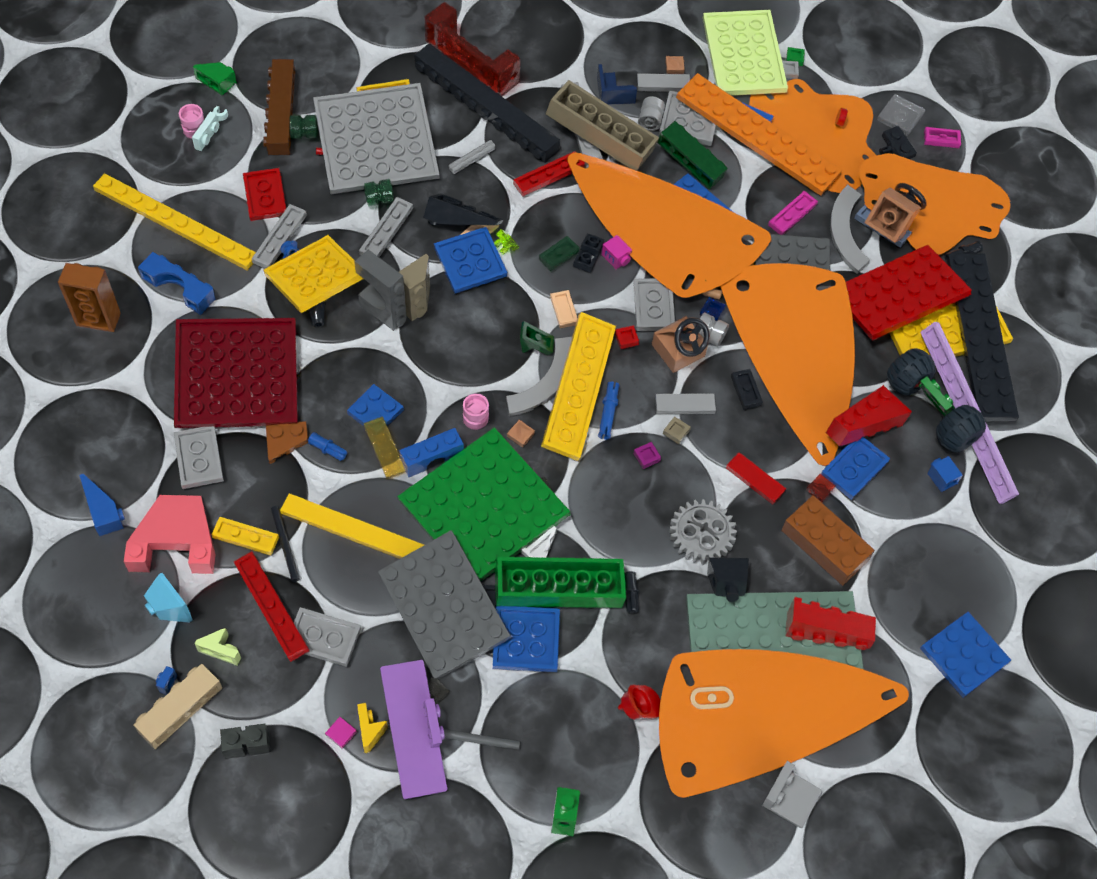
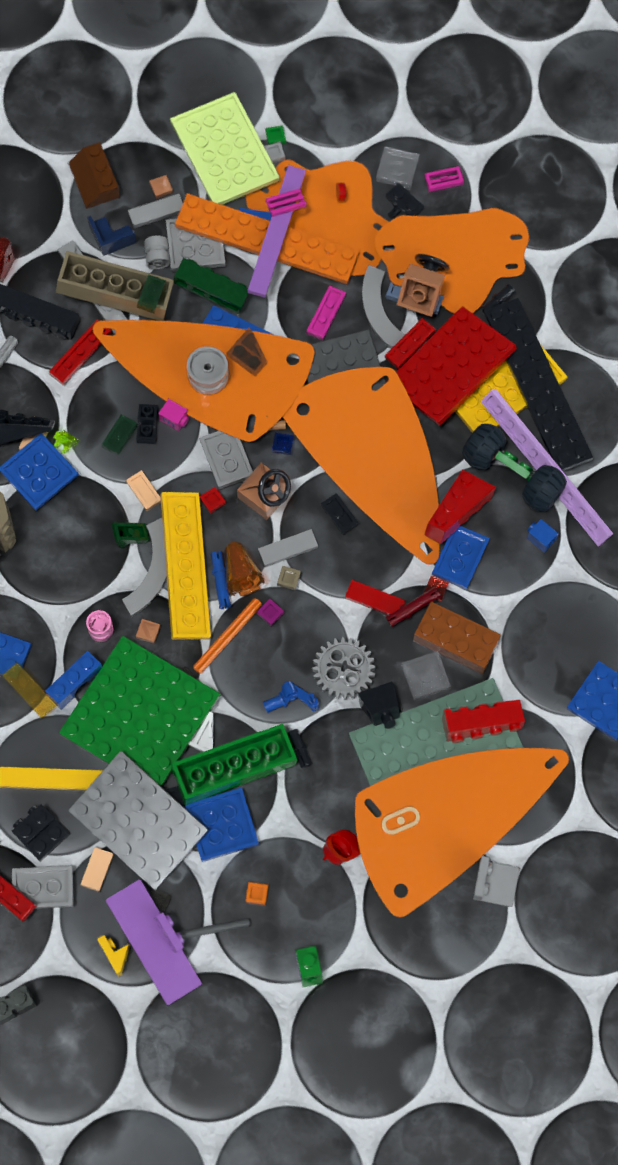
camera: 15 degrees left, 10 degrees up
dark pink tile [325,717,357,749] -> none
light grey wheel [699,313,729,347] -> none
none -> black plate [12,804,69,862]
none -> reddish brown slope [68,142,120,209]
none -> light nougat tile [80,847,114,892]
none -> clear green plate [137,274,166,314]
none -> light grey wheel [187,346,229,394]
none -> orange axle [193,598,262,674]
none -> clear orange cone [225,541,265,596]
none -> clear smoke wing [226,328,267,377]
none -> orange tile [245,882,268,906]
none -> medium lavender tile [248,165,306,298]
none -> blue pin [263,681,319,713]
none -> dark pink tile [266,189,306,217]
none -> red tile [385,318,436,369]
none -> dark red pin [386,587,441,627]
none -> clear tile [401,651,451,700]

